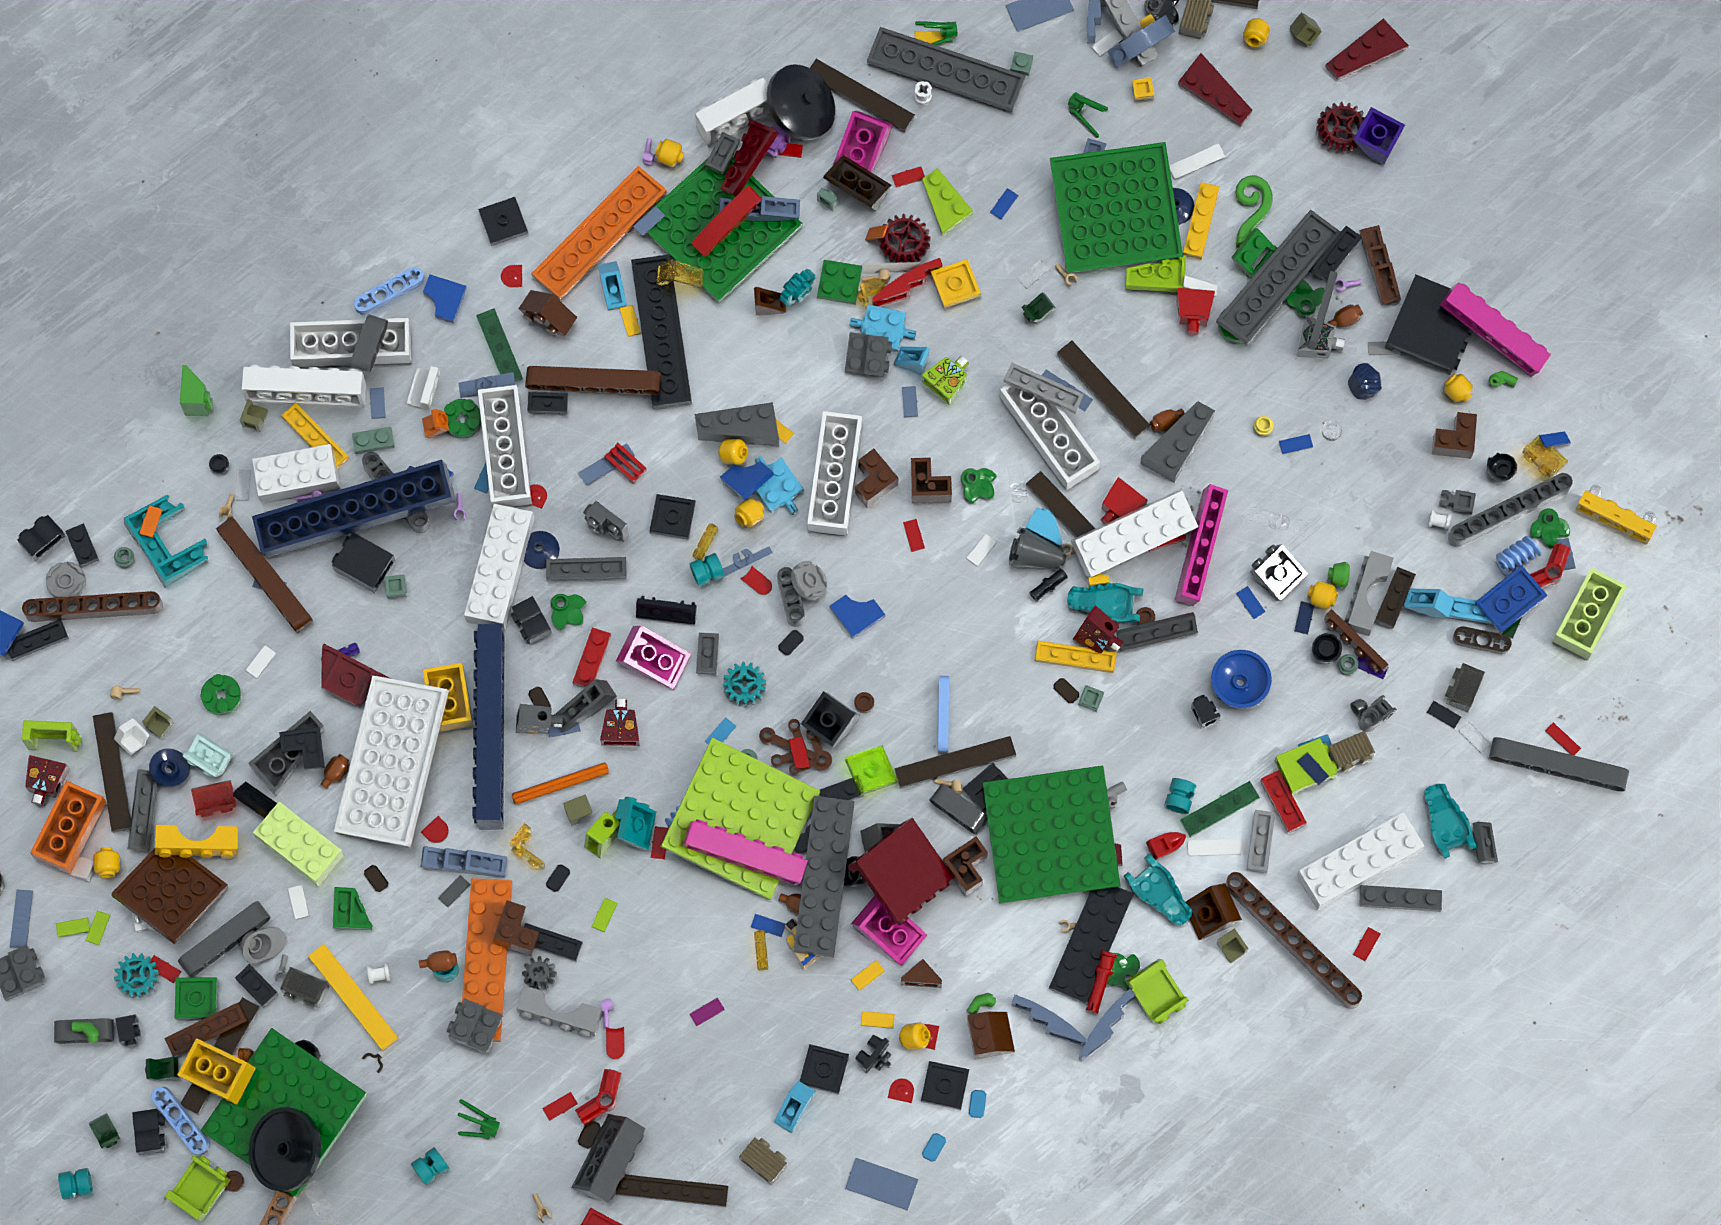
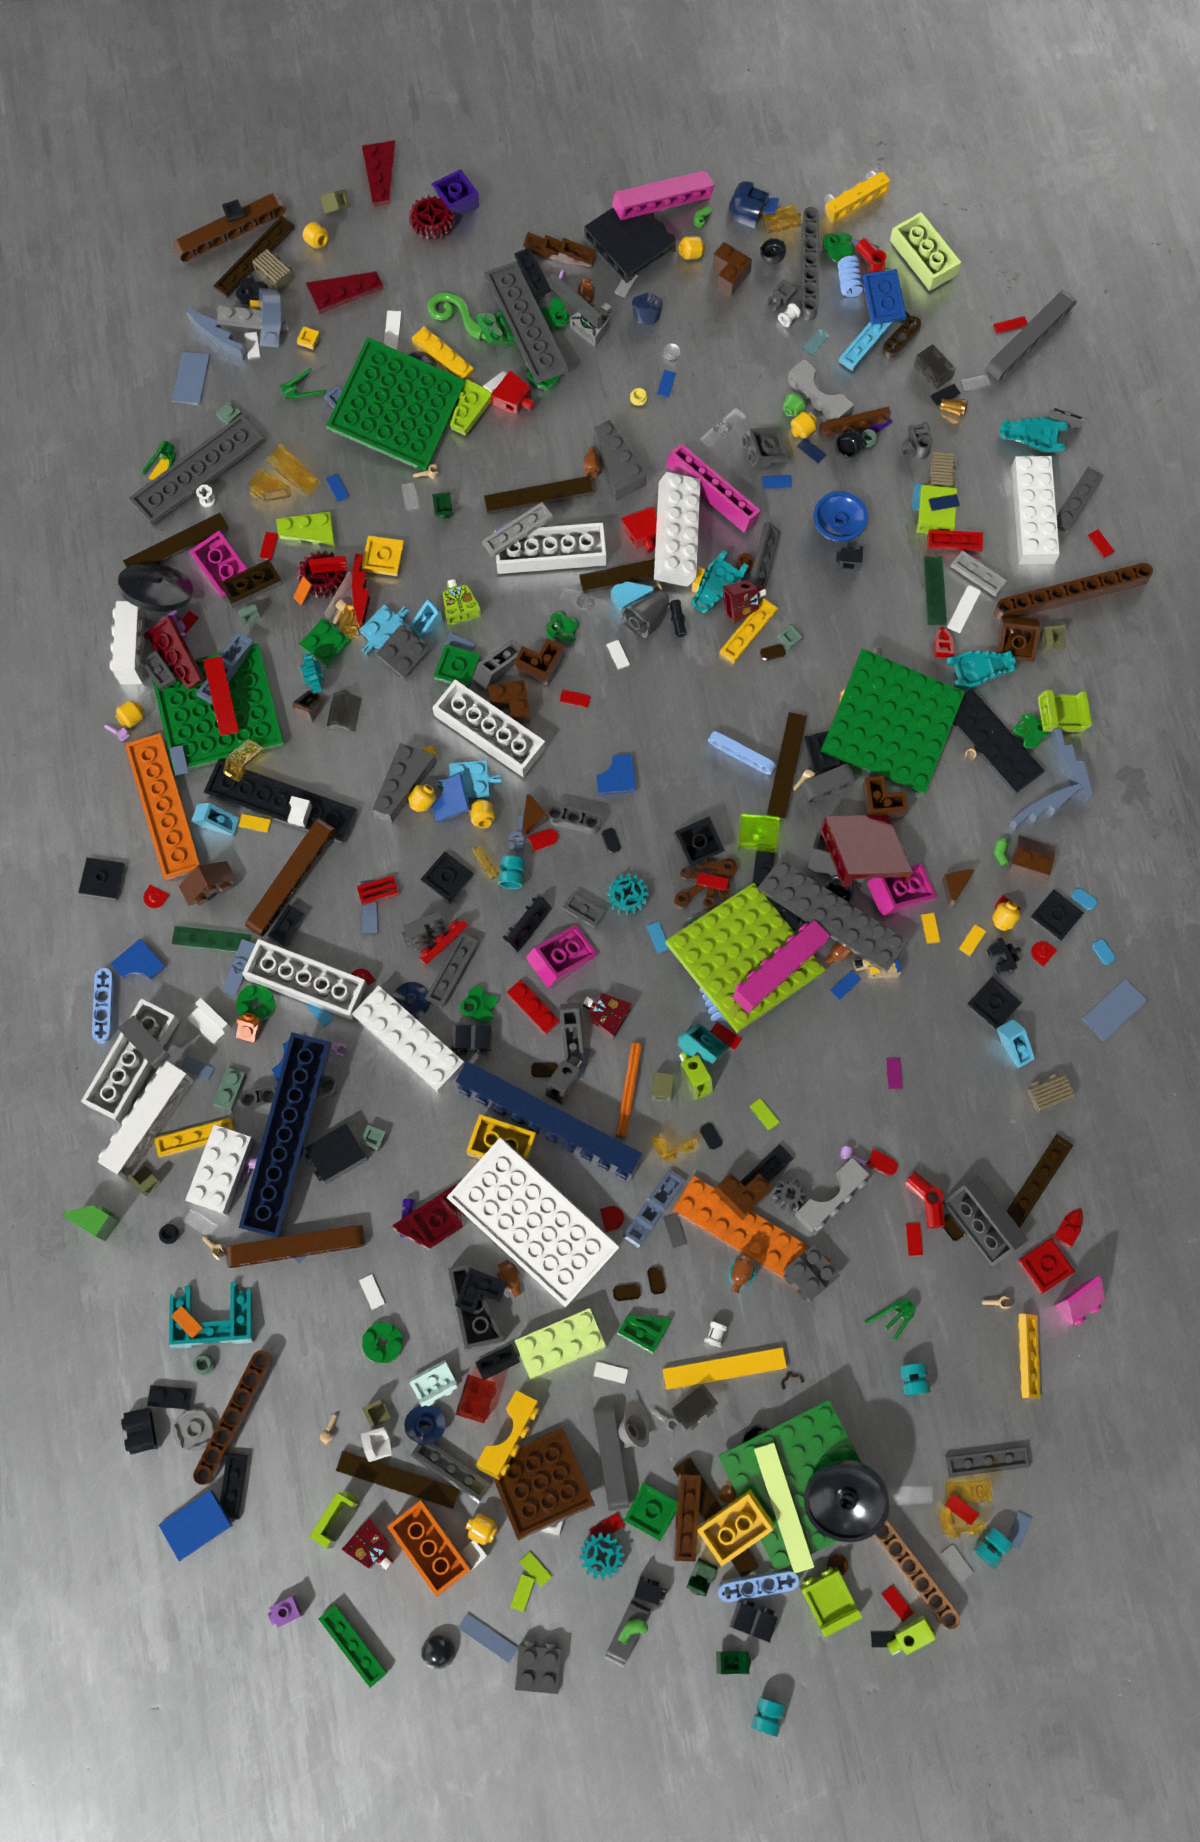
camera: 60 degrees left, 0 degrees up
black plate [235,964,278,1008] -> none
clear yellow axle [754,930,768,971] -> none
light grey tile [791,561,827,600] -> none
reddish brown tile [854,692,874,713] -> none
red pin [1086,950,1118,1013] -> none
teal wheel [1164,778,1197,814] -> none
dark brown plate [1375,567,1416,629] -> none
medium azure slope [1404,588,1454,618] -> none
none -> clear yellow slope [247,468,292,502]
none -> clear yellow slope [264,443,320,495]
none -> white panel [287,796,312,828]
none -> red tile [309,556,348,574]
none -> clear smoke panel [326,690,362,733]
none -> red plate [418,919,468,965]
none -> green plate [434,644,481,689]
none -> dark grey slope [472,641,521,690]
none -> reddish brown slope [522,794,547,836]
none -> dark brown piece [647,1266,666,1295]
none -> dark blue brick [729,181,769,229]
none -> yellowish green tile [754,1442,815,1574]
none -> clear light blue window [802,329,829,356]
none -> pearl gold cone [940,398,968,416]

